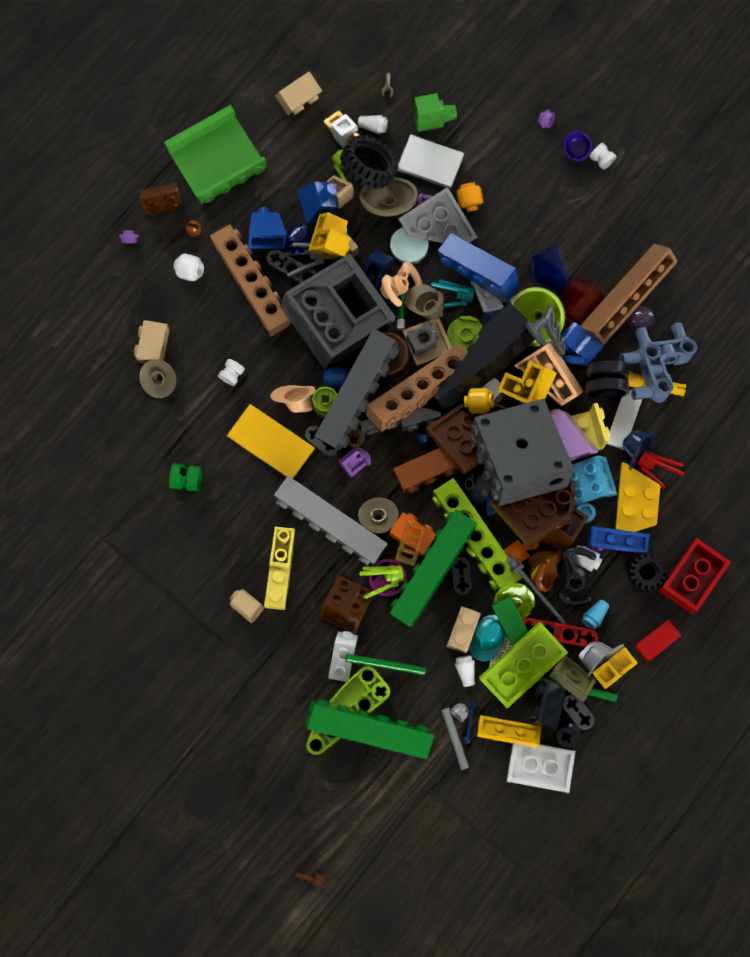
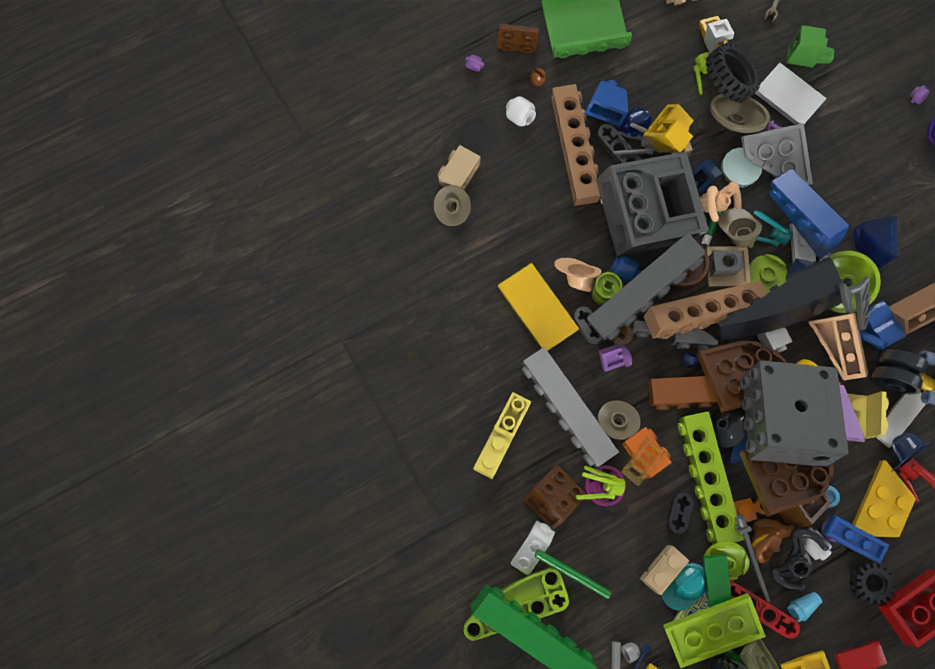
camera: 20 degrees right, 0 degrees up
green wheel [169,463,202,492] -> none
white wheel [218,359,245,386] -> none
tan brick [230,589,264,623] -> none
blue torso [298,181,337,225] -> none
tan slope [326,176,353,209] -> none
white cone [358,115,387,134] -> none
green brick [390,510,478,627] -> none
white cone [455,655,475,687] -> none
light orange head [457,182,483,212] -> none
yellow head [464,388,494,414] -> none
yellow brick [497,361,557,403] -> none
clear red slope [559,278,605,325] -> none
medium azure bracket [571,456,618,506] -> none
light grey piece [579,642,624,677] -> none

